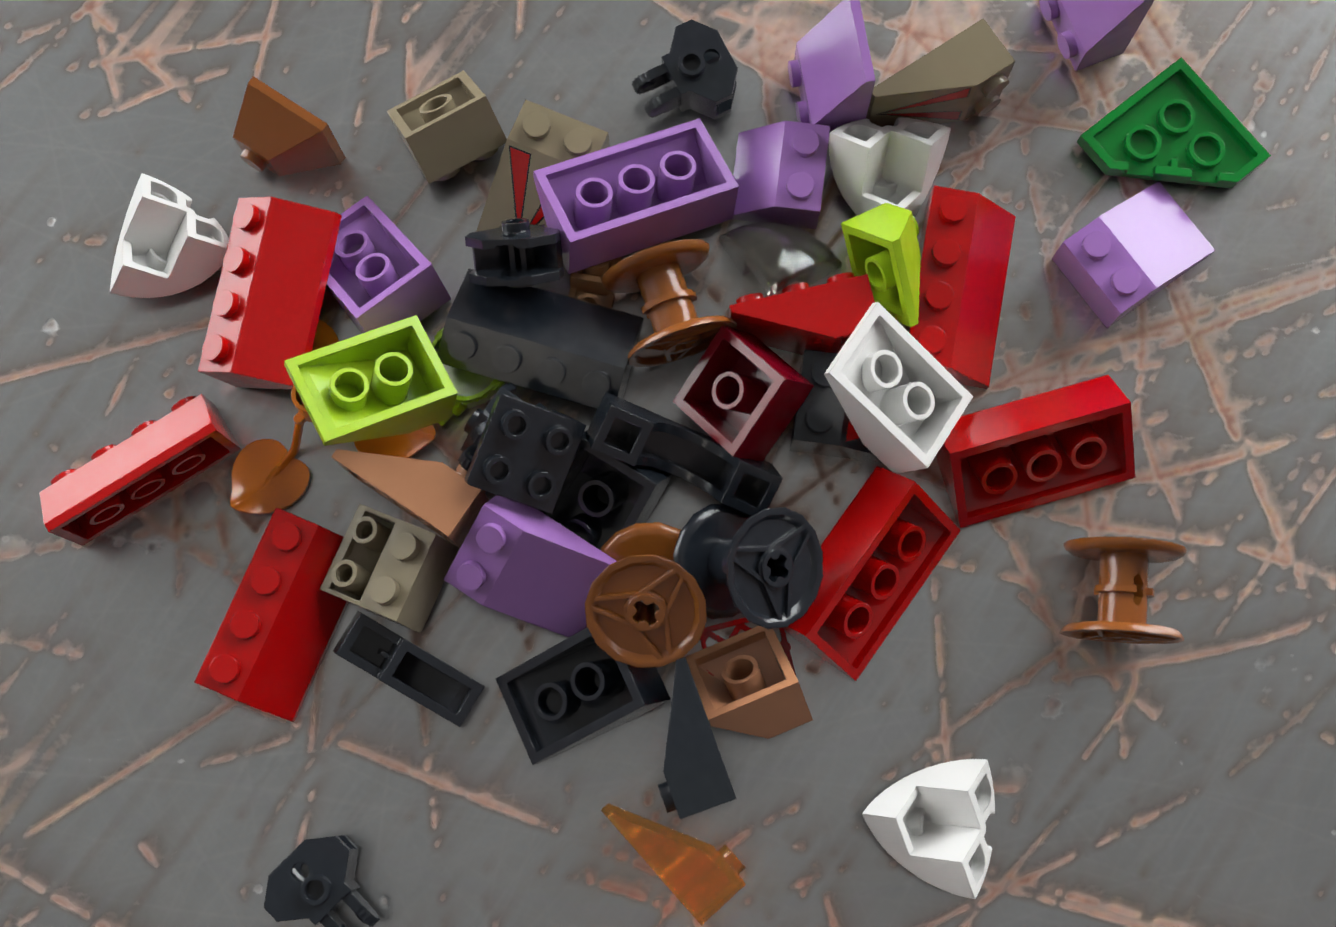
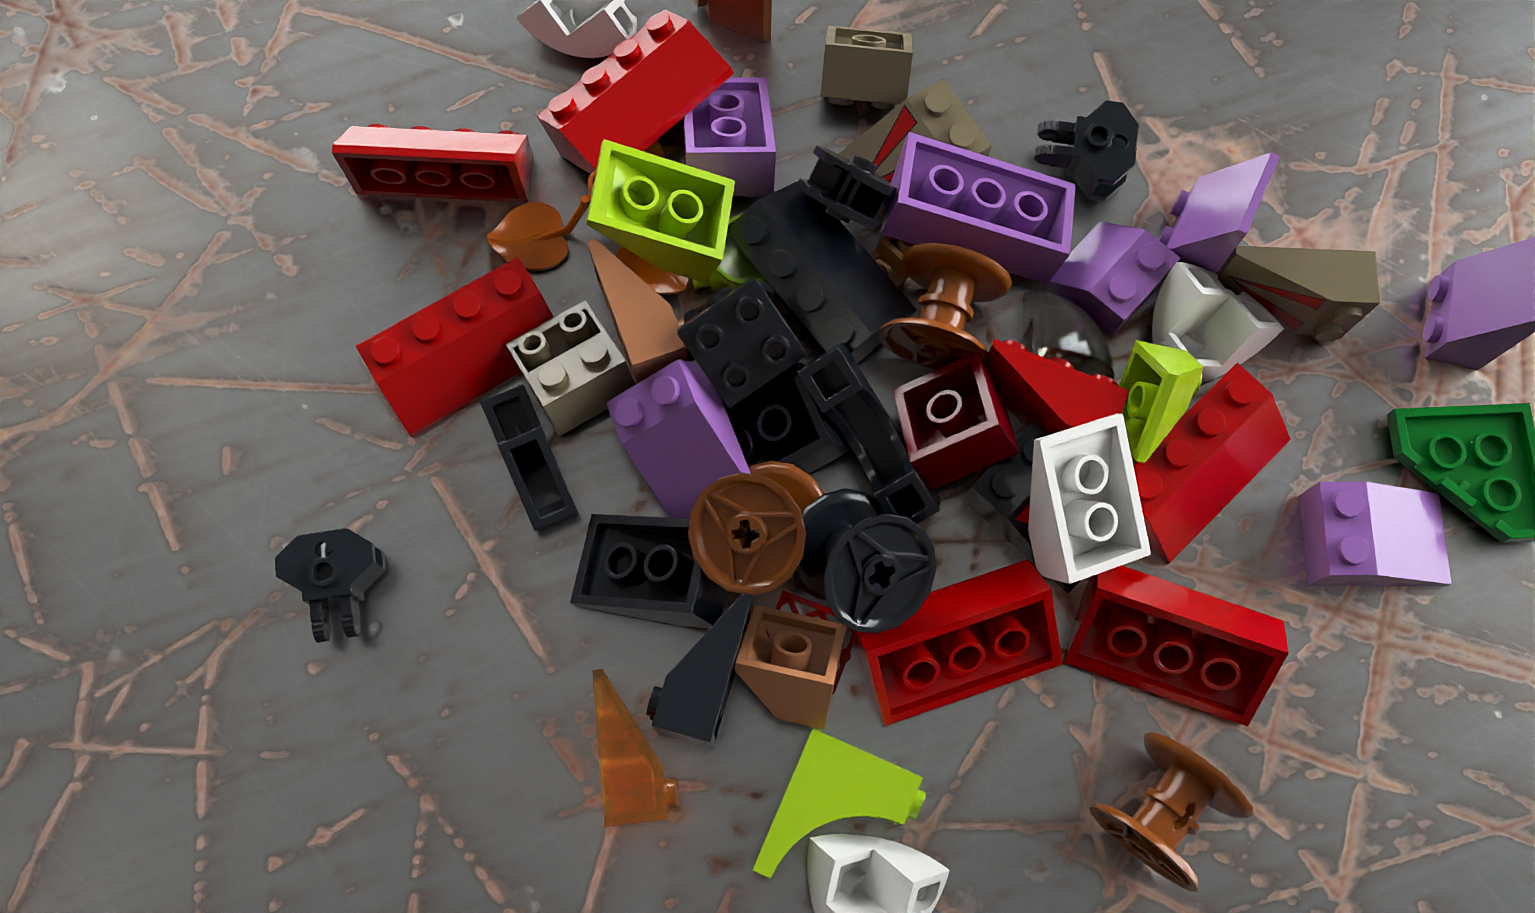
camera: 30 degrees right, 5 degrees down
none -> lime arch [752,729,926,879]

